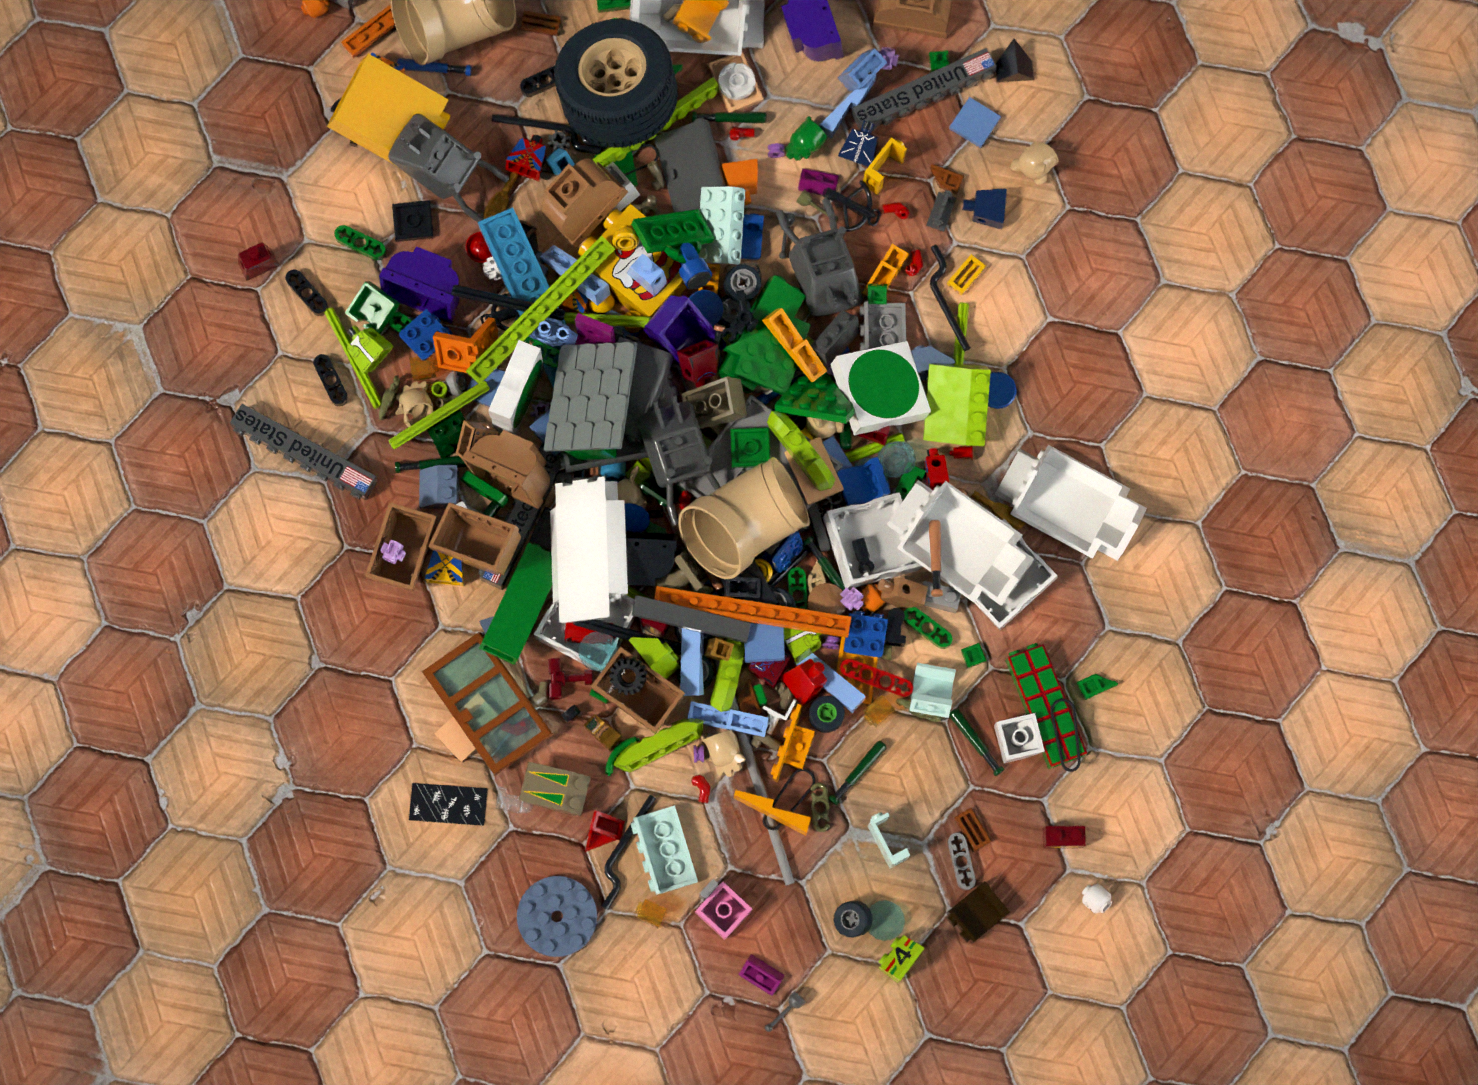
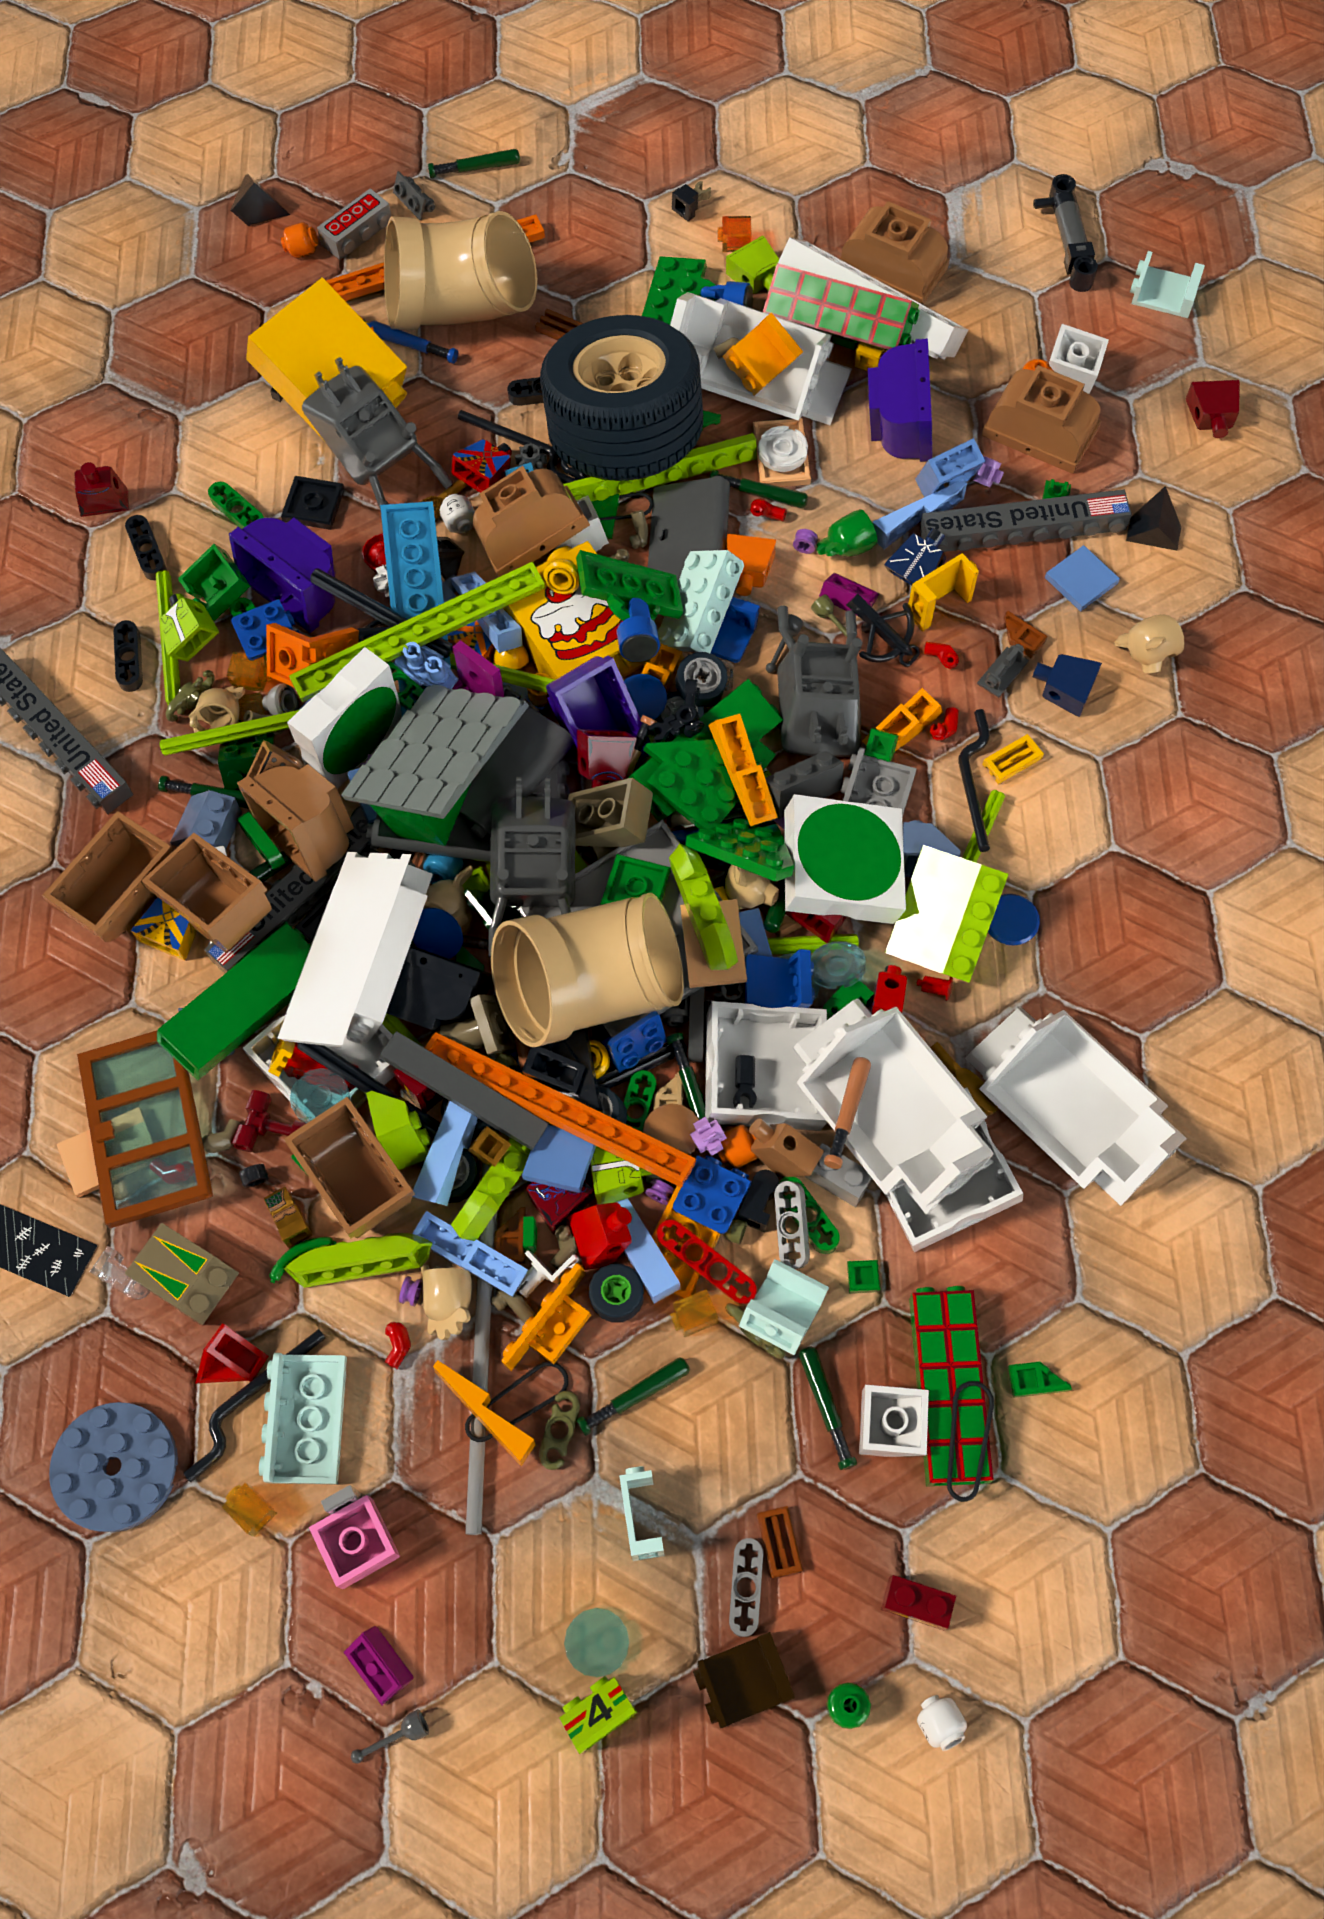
camera: 25 degrees right, 10 degrees down
lavender gear [380,540,406,564] -> none
lime hinge [431,381,447,398] -> none
black tyre [609,656,647,695] -> none
light blue torso [627,254,667,297] -> none
black wheel [834,901,873,938] -> none
none -> yellow tile [268,1039,296,1077]
none -> white head [439,494,475,533]
none -> light grey beam [774,1181,810,1269]
none -> green head [826,1682,871,1729]

